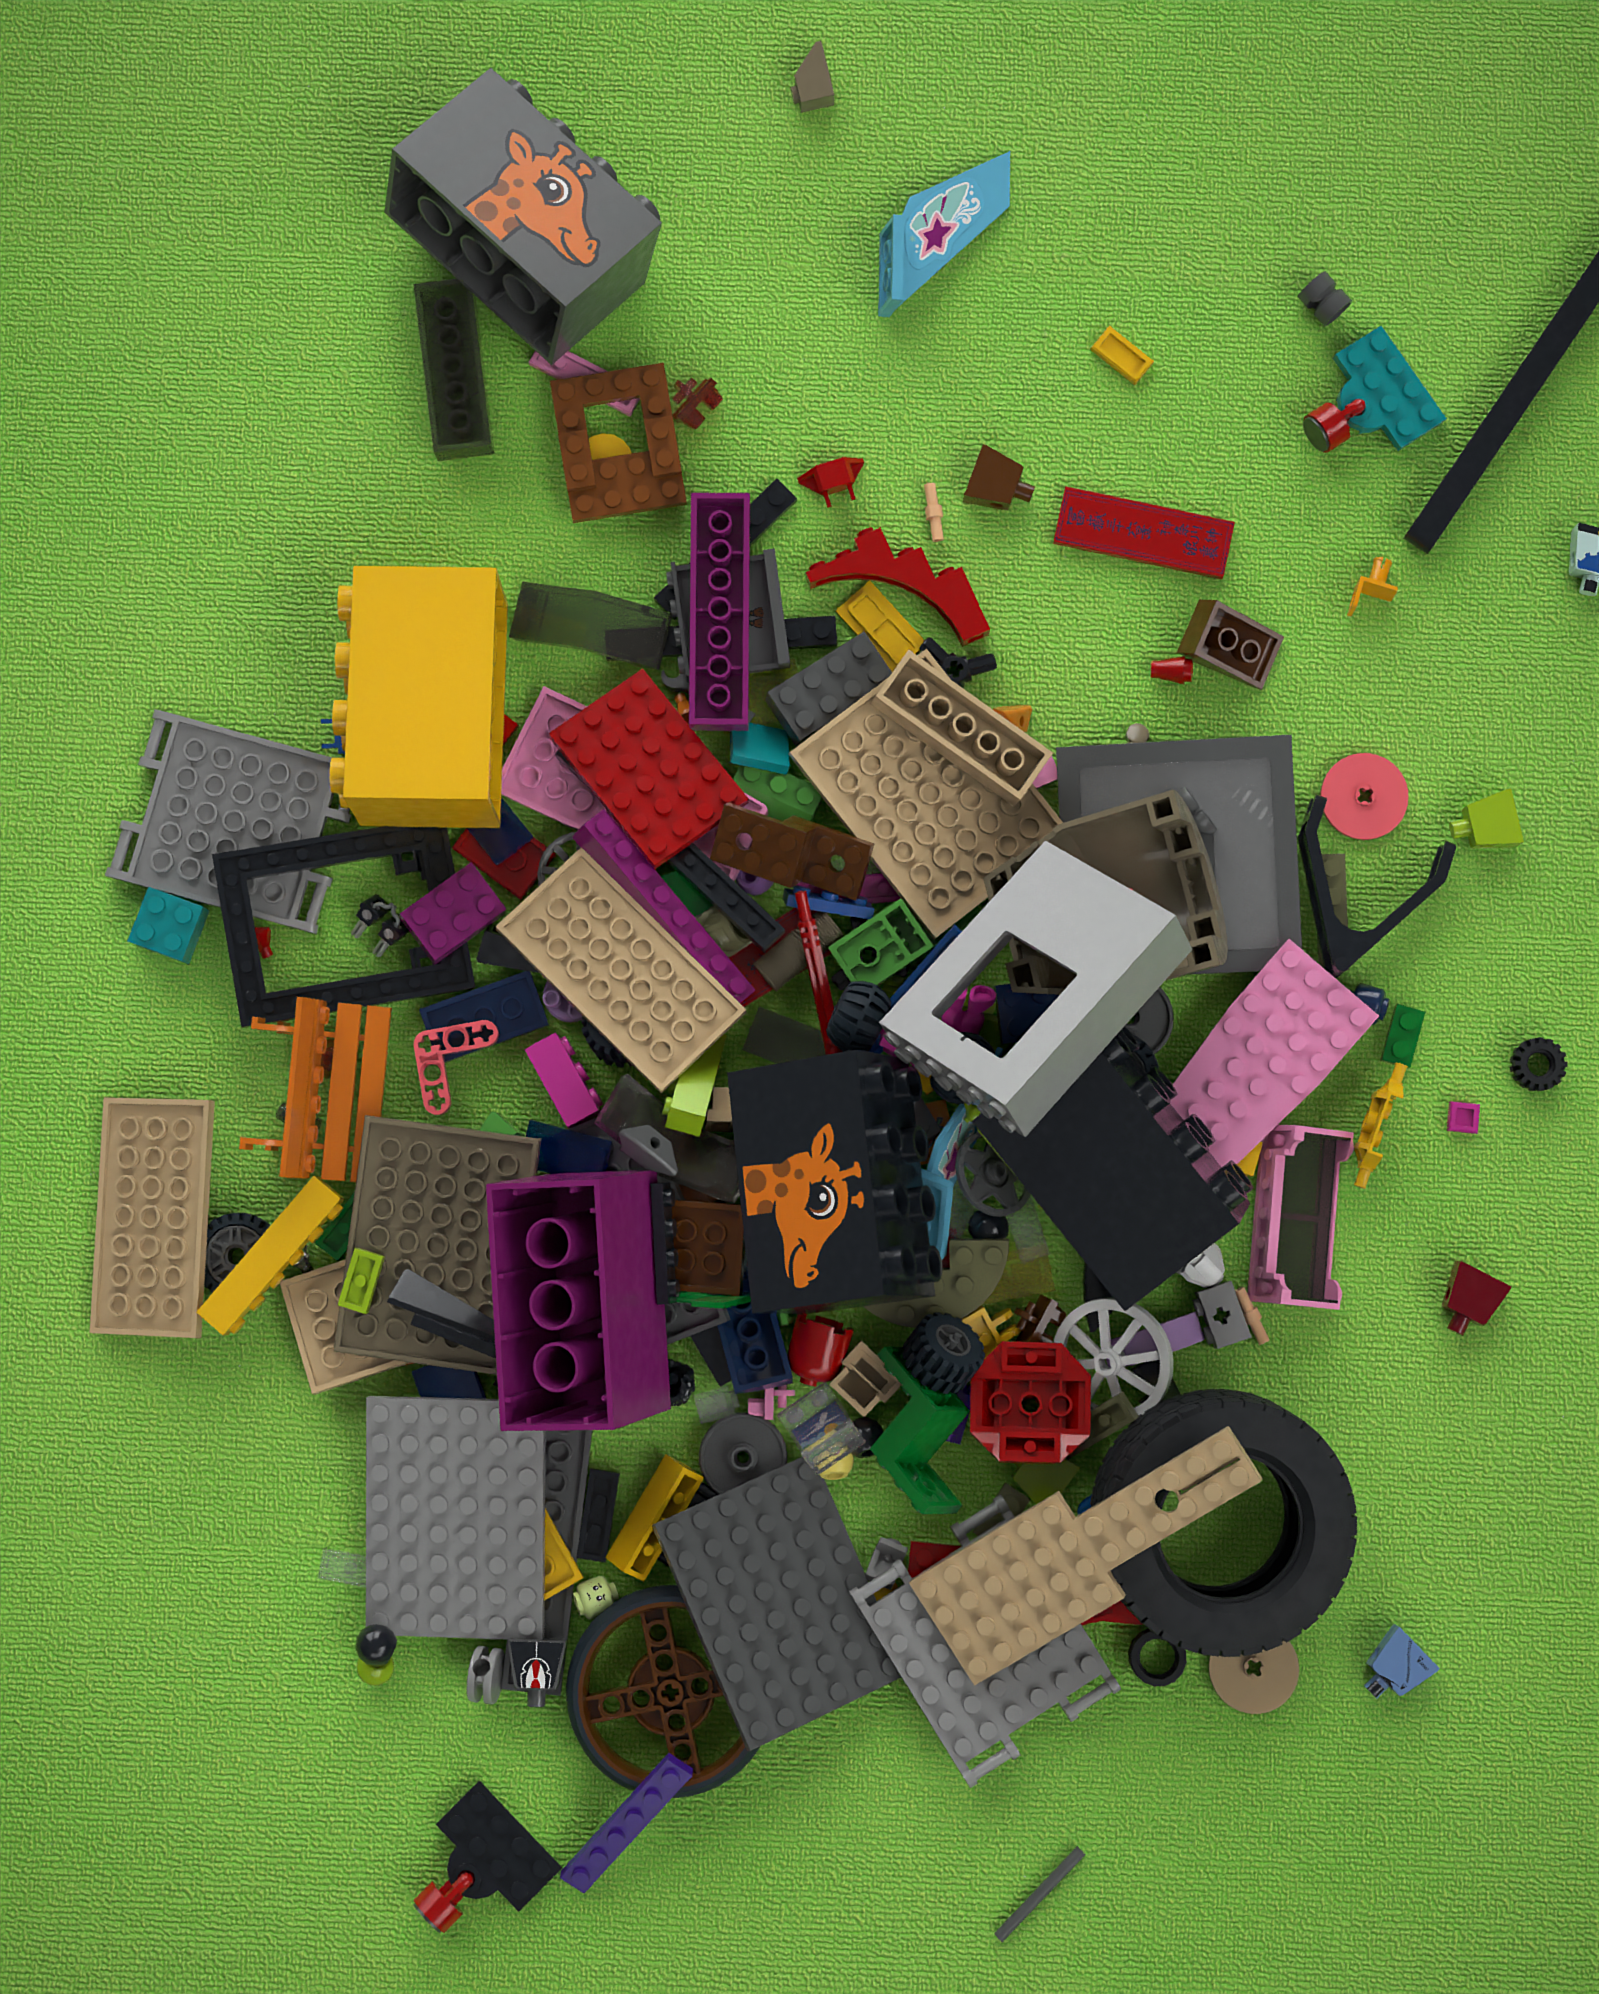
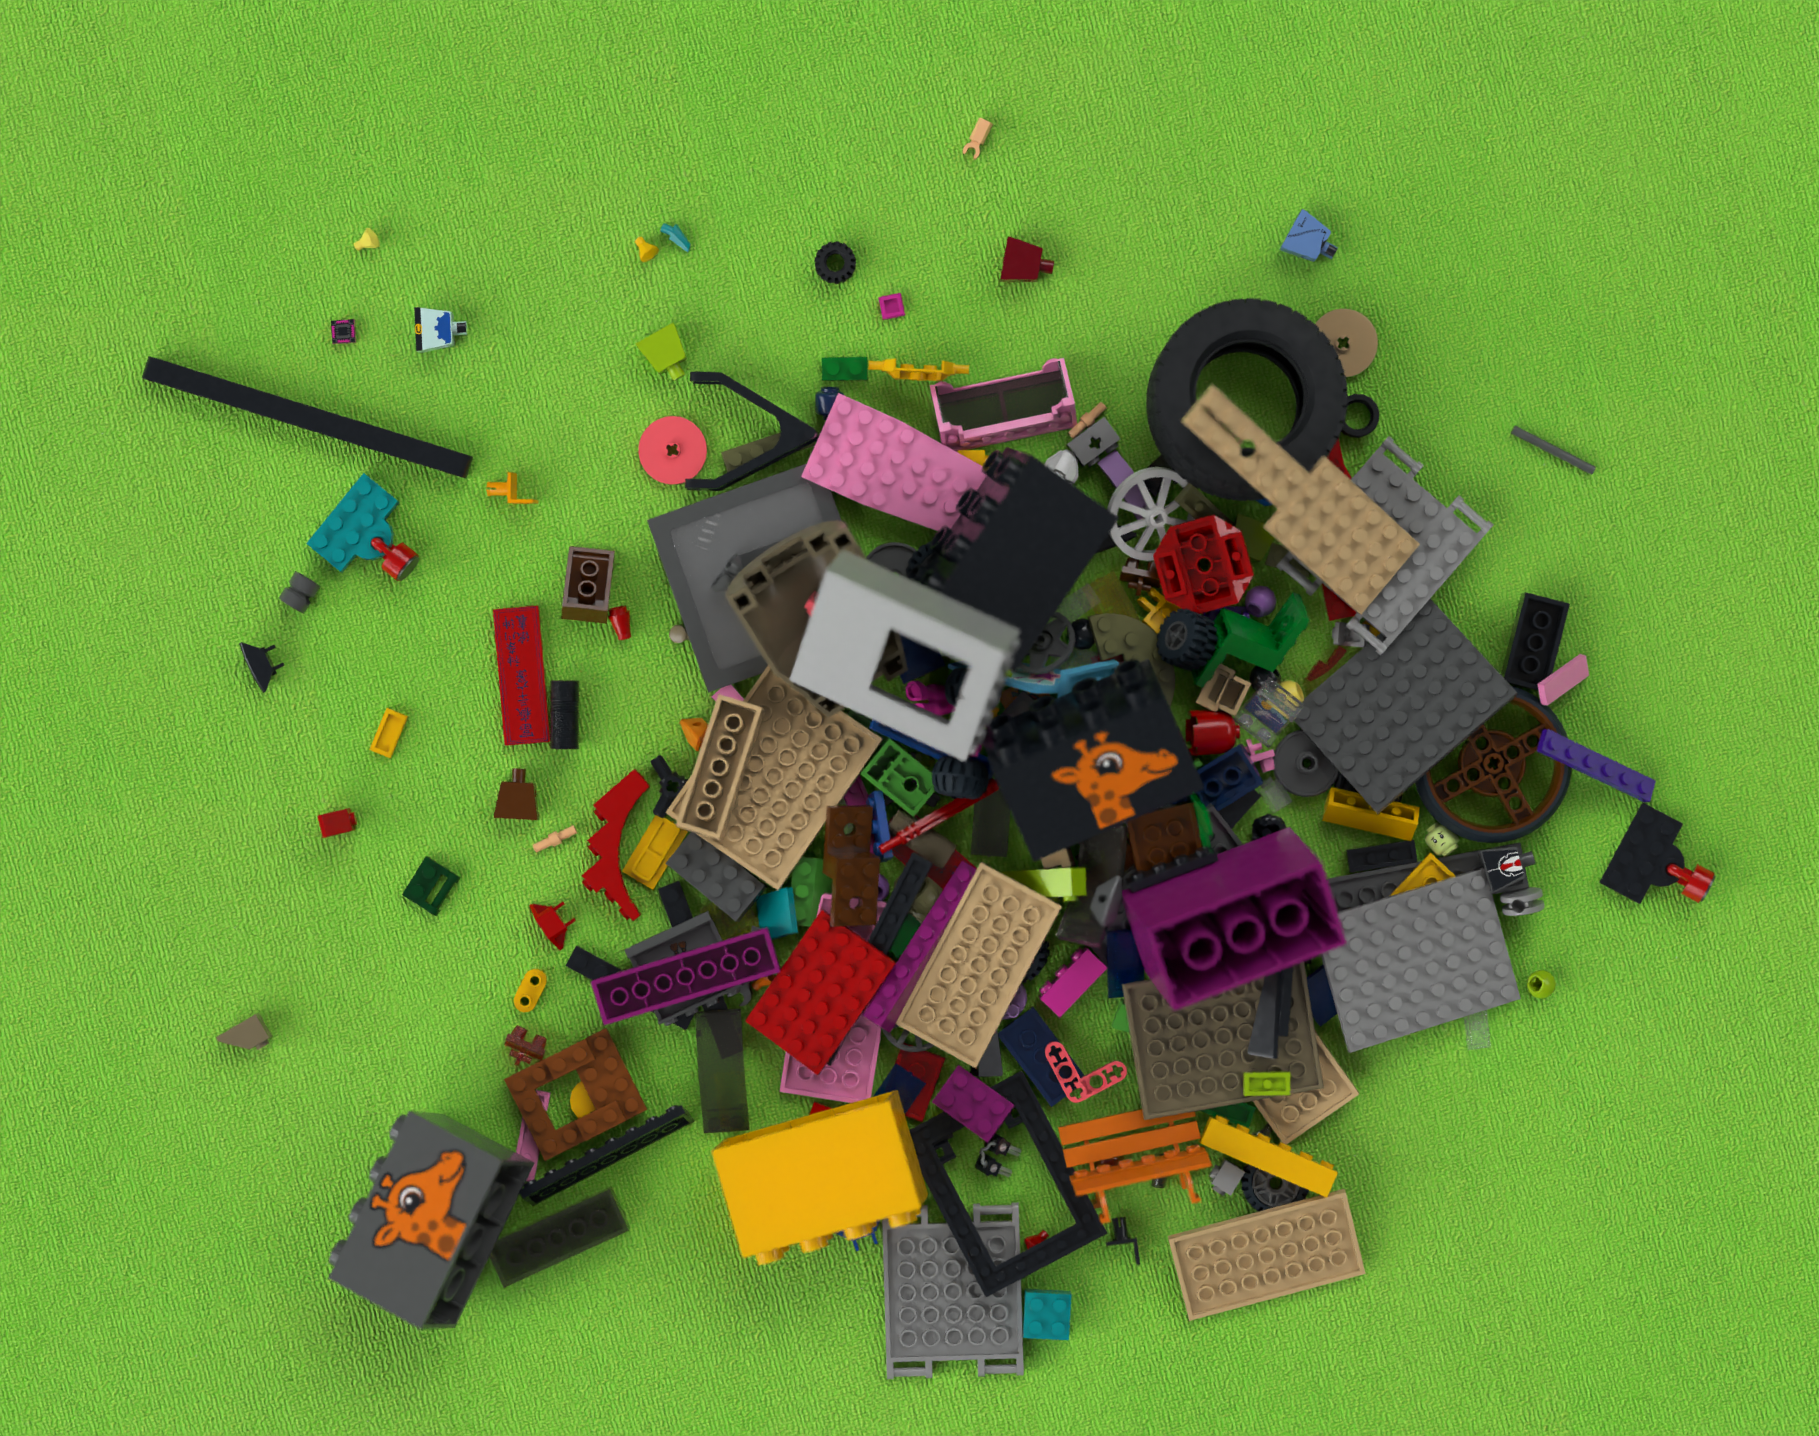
camera: 110 degrees left, 5 degrees up
black piece [355,1624,397,1667] -> none
piece [878,151,1010,317] -> none
none -> black piece [239,642,285,693]
none -> red slope [317,808,357,838]
none -> dark green plate [402,856,461,916]
none -> yellow plate [514,969,547,1012]
none -> black plate [519,1105,694,1206]
none -> black piece [550,681,580,749]
none -> black bracket [1106,1217,1140,1266]
none -> light grey brick [1209,1158,1245,1196]
none -> medium lavender piece [1245,585,1276,617]
none -> clear red slope [1305,646,1347,682]
none -> black brick [1501,592,1570,691]
none -> bright pink tile [1537,654,1589,706]

